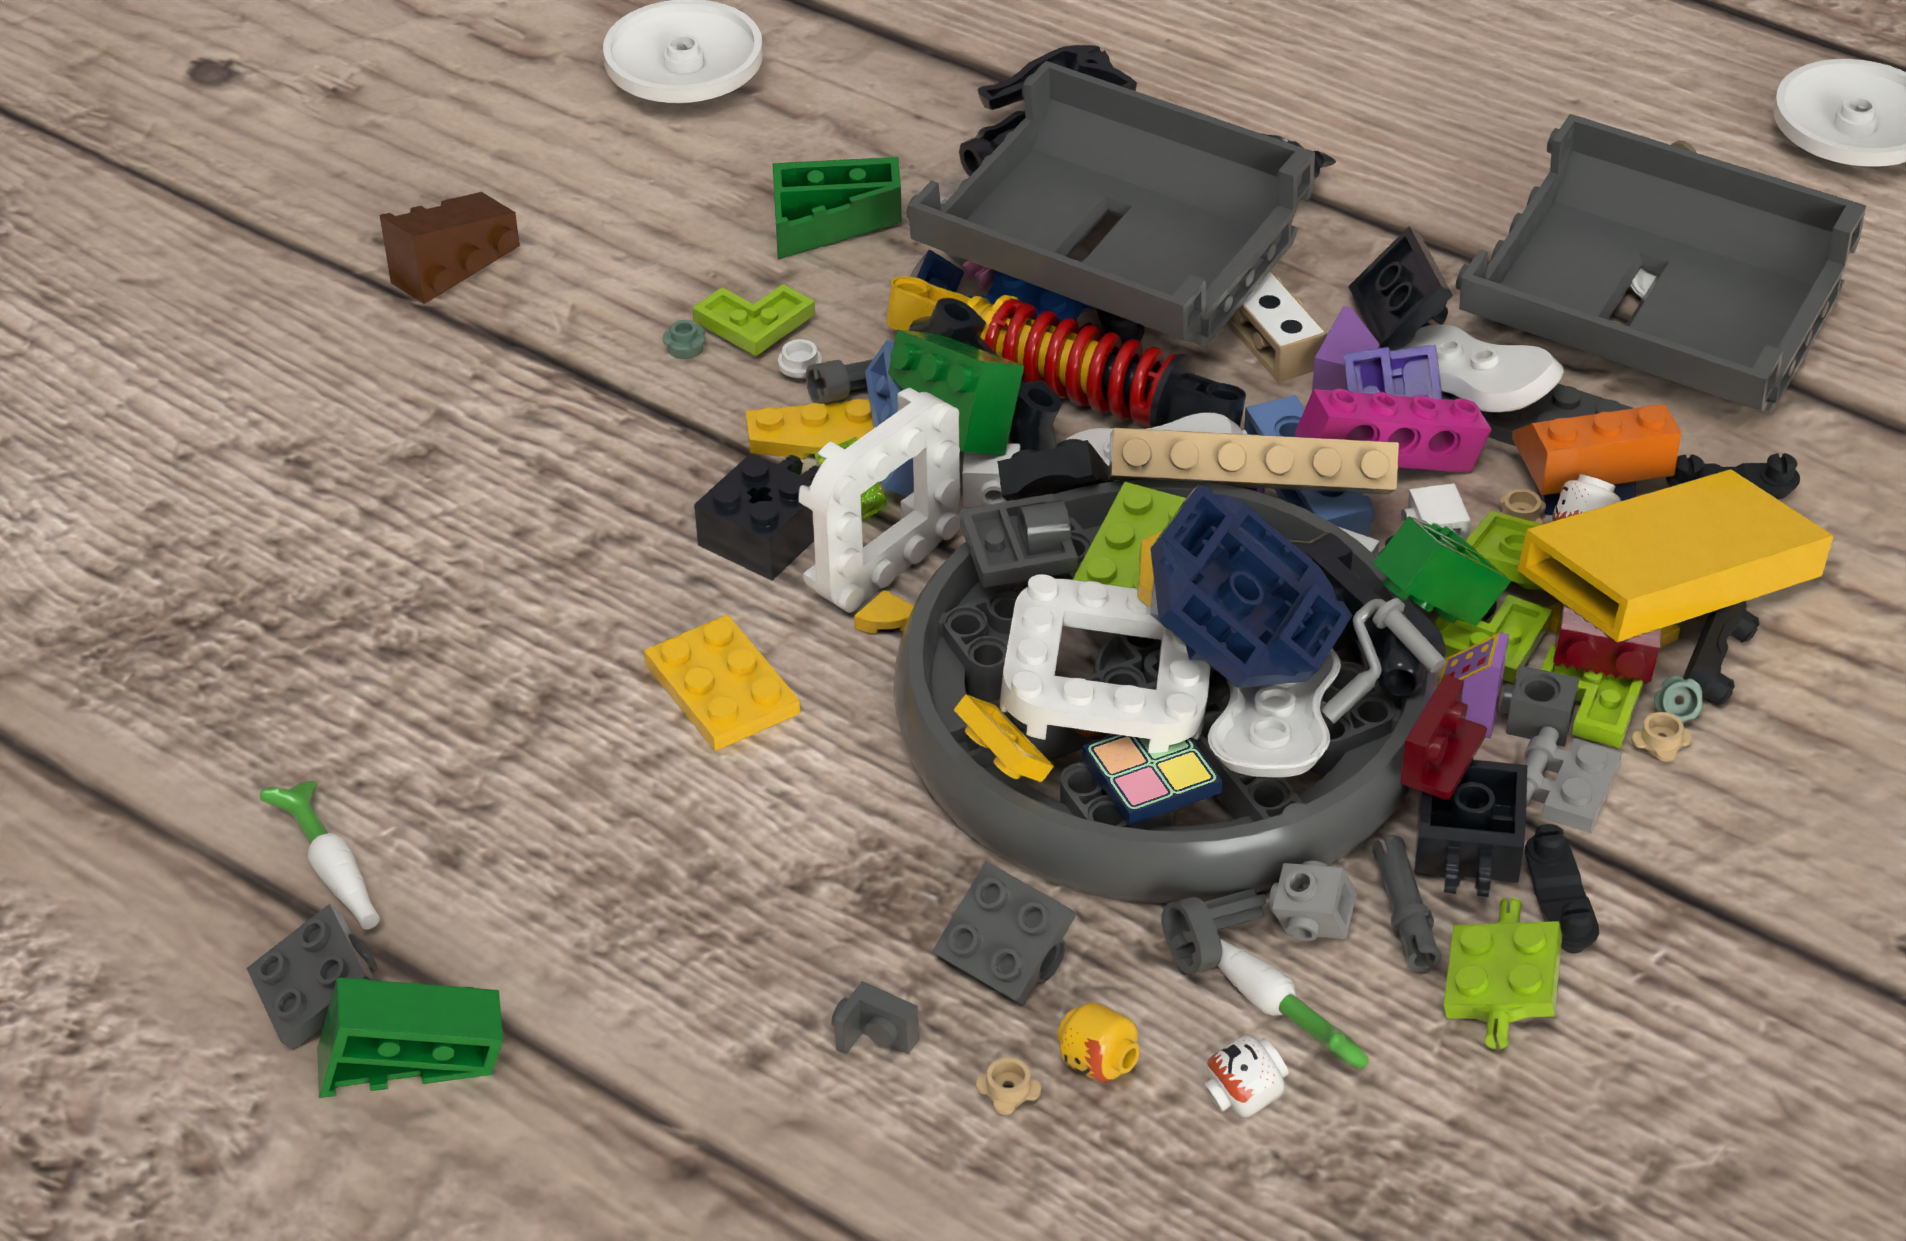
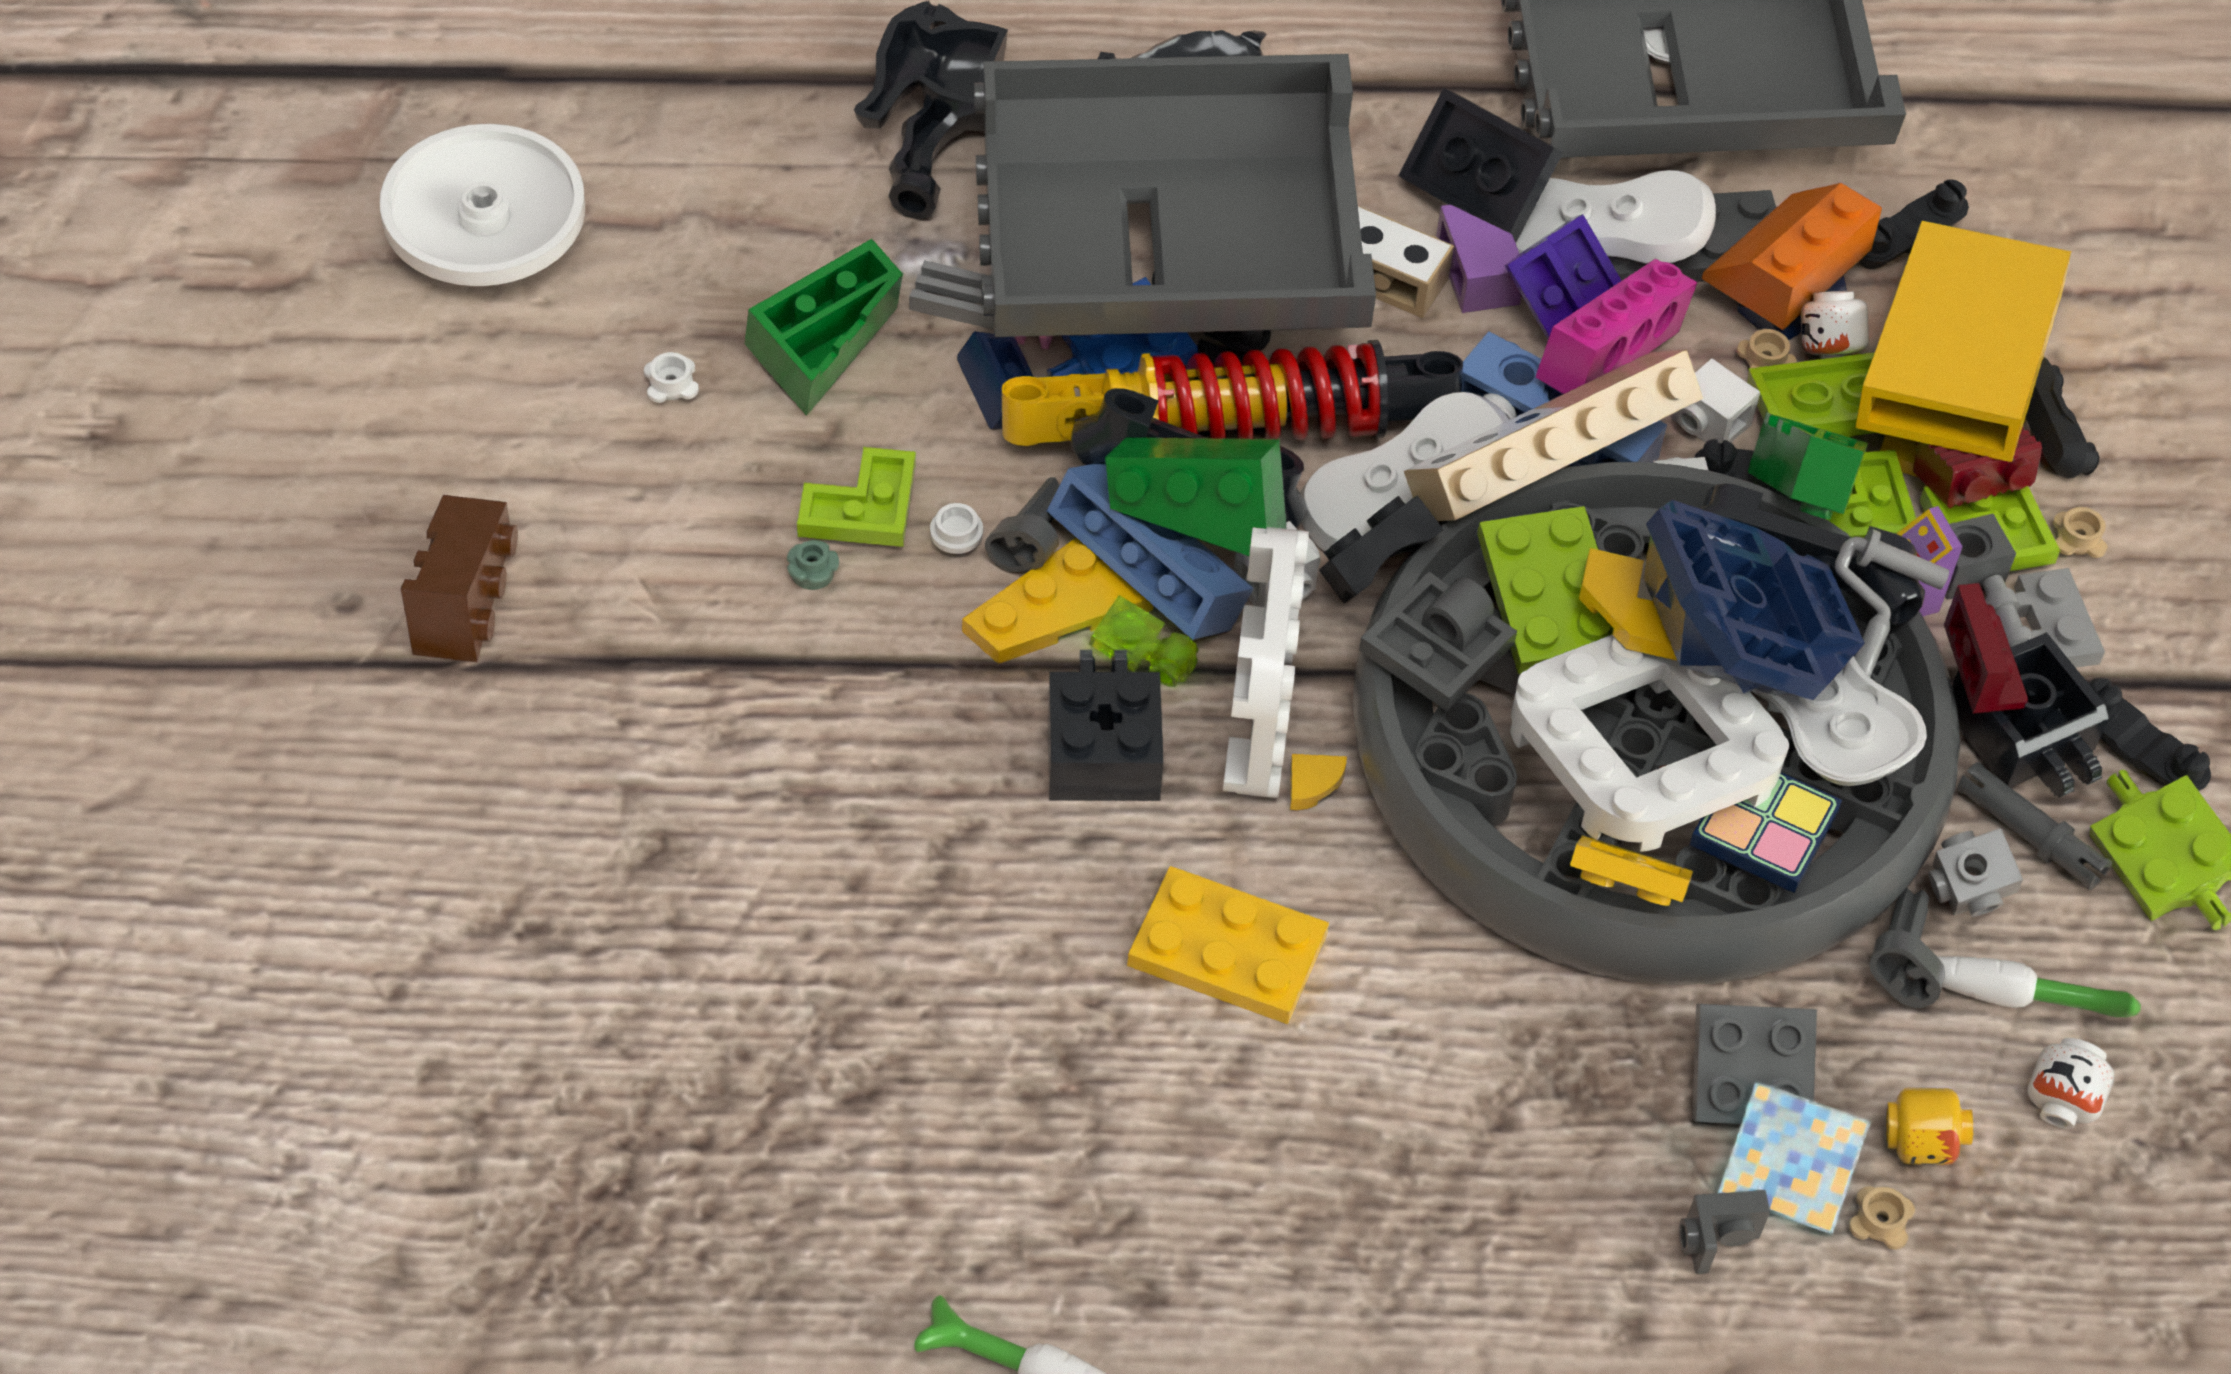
camera: 40 degrees left, 10 degrees up
sand green plate [1654,676,1703,723] -> none
none -> white plate [644,352,699,403]
none -> tile [1718,1081,1871,1236]

